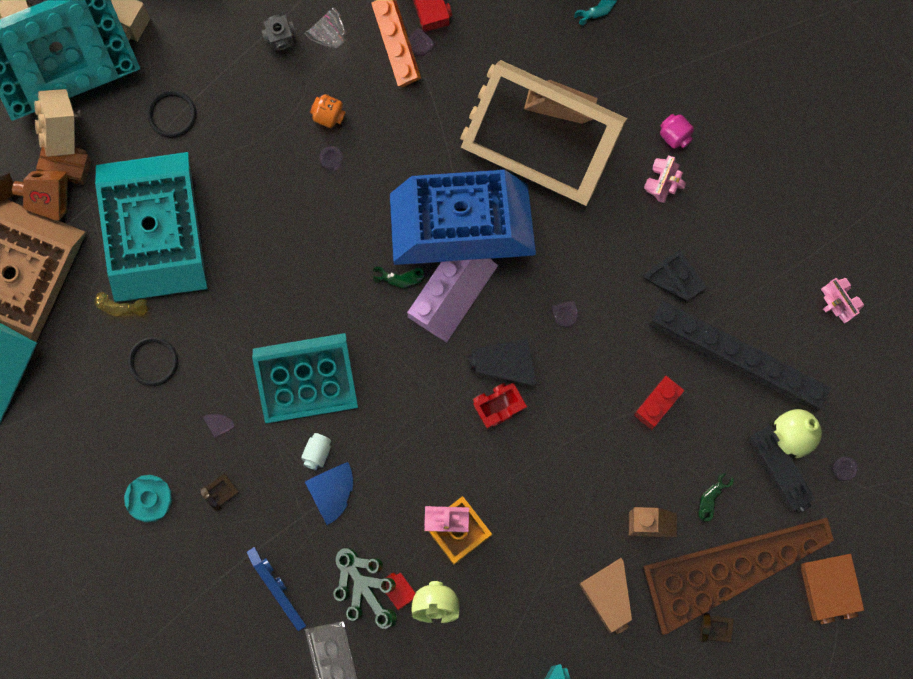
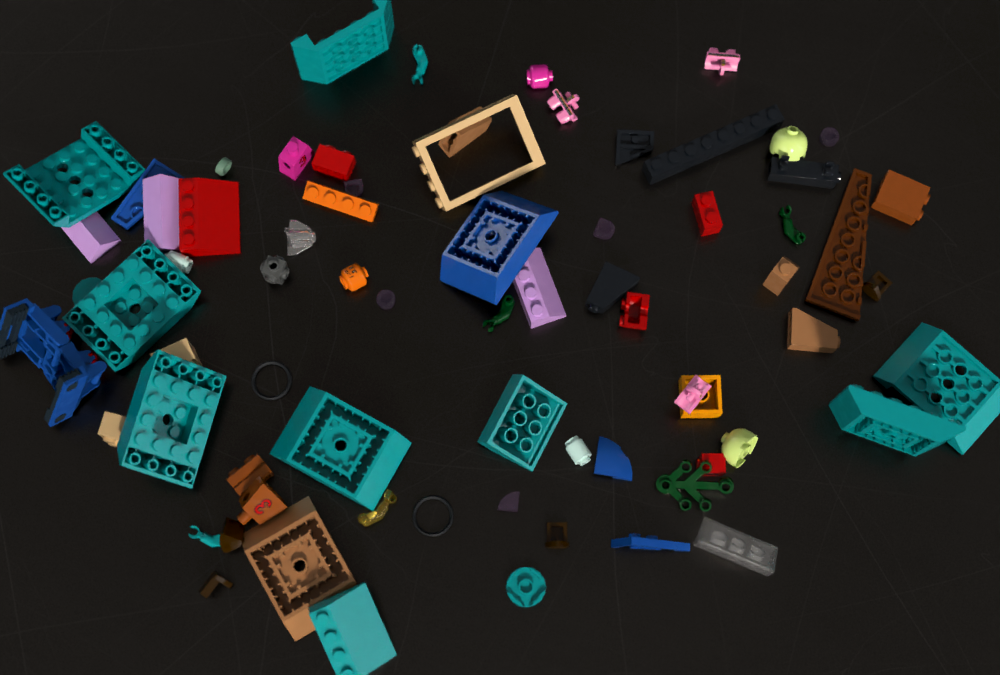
camera: 55 degrees left, 5 degrees down
tan brick [34,89,75,156] -> none

